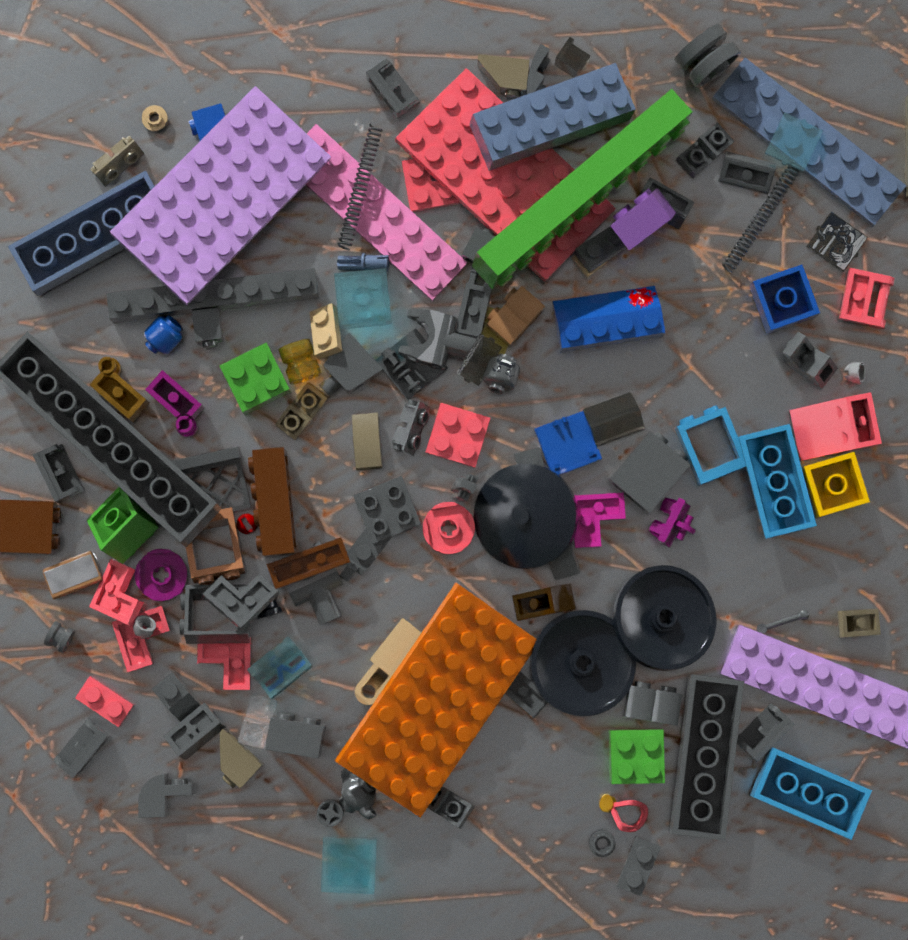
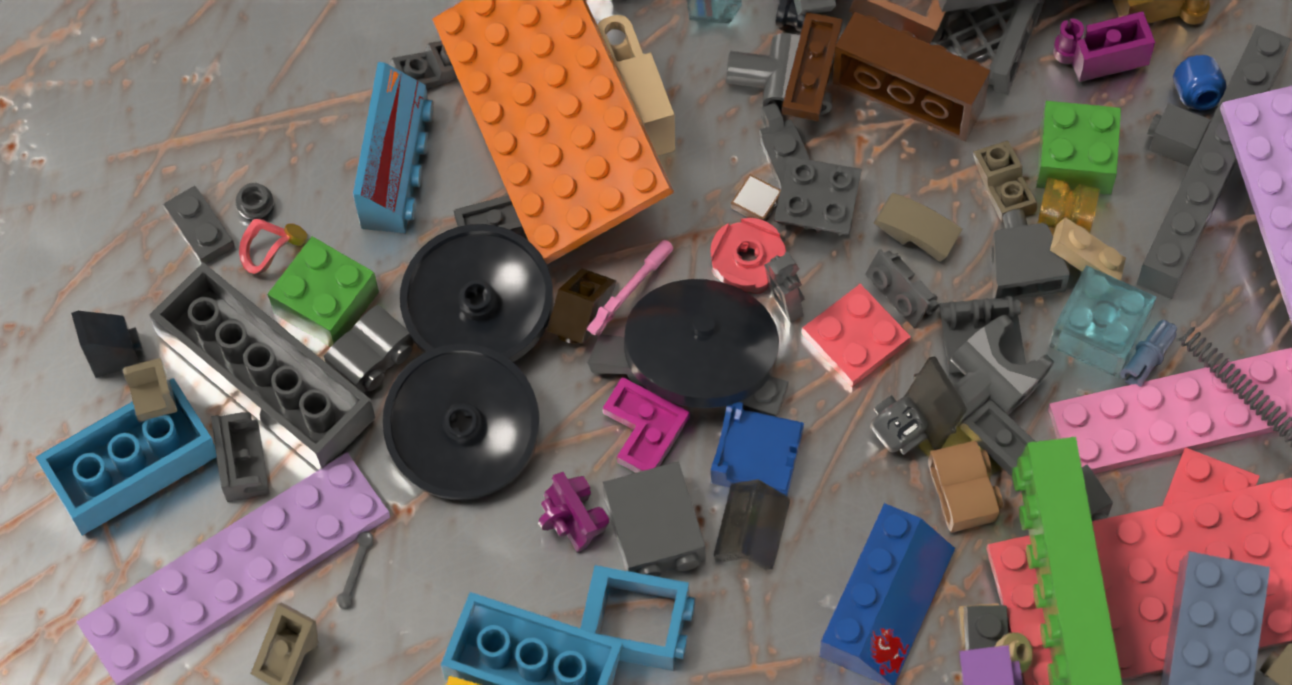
camera: 130 degrees right, 20 degrees down
none -> black slope [71,310,143,378]
none -> dark tan panel [123,358,177,422]
none -> dark azure slope [353,62,434,234]
none -> bright pink piece [587,240,673,336]
none -> white tile [731,174,780,221]
none -> tan plate [995,632,1033,673]

